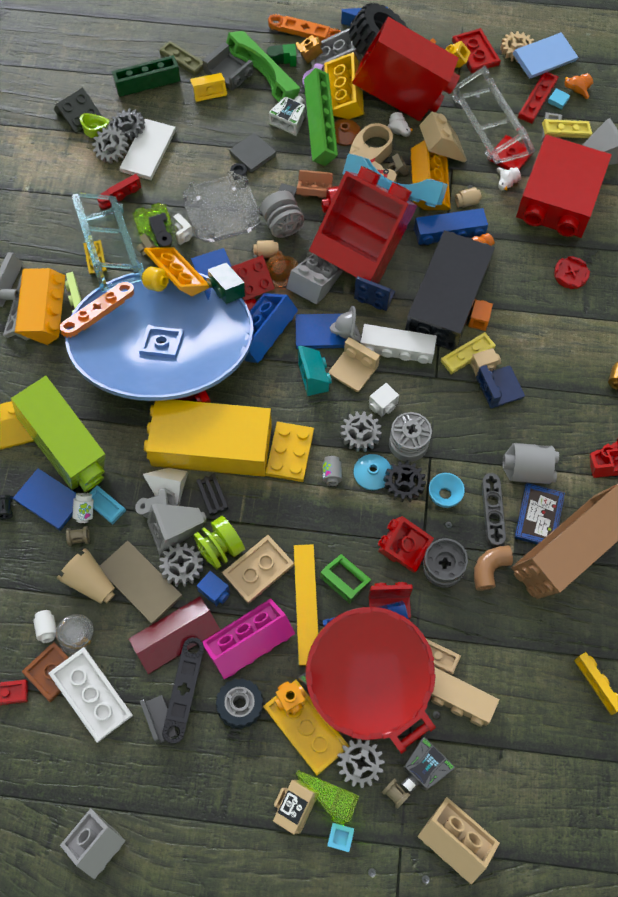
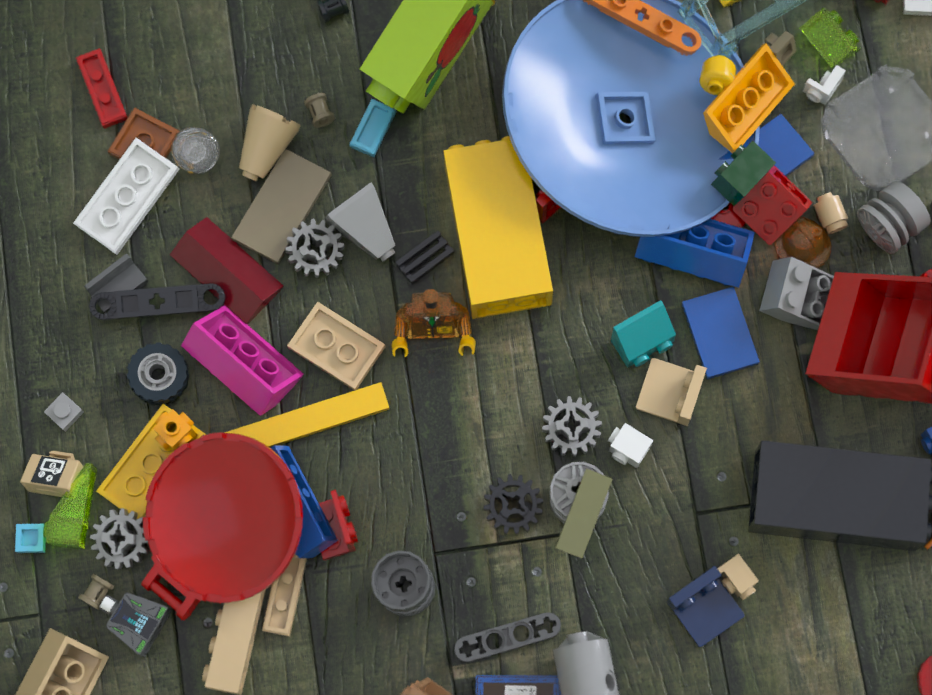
camera: 80 degrees right, 10 degrees up
blue tile [13,468,77,531] -> none
white brick [33,610,58,643] -> none
white brick [73,493,94,523] -> none
light grey leg [135,488,176,518] -> none
white slope [143,468,188,506] -> none
black leg [148,212,172,247] -> none
lime wheel [193,516,245,569] -> none
blue brick [197,571,230,607] -> none
yellow plate [266,422,314,482] -> none
bright green tile [320,554,371,604] -> none
light grey brick [322,456,342,486] -> none
light grey helmet [330,306,361,343] -> none
dark blue bracket [354,276,395,311] -> none
medium azure dish [354,454,391,490] -> none
white brick [361,324,437,364] -> none
red plate [378,516,434,572] -> none
medium azure piece [429,473,465,508] -> none
light yellow tile [441,332,496,374] -> none
orange brick [468,300,493,331] -> none
medium nougat cylinder [474,546,513,591] -> none
none -> light grey plate [44,392,84,432]
none -> clear orange torso [391,289,476,357]
none -> olive tile [555,468,613,559]

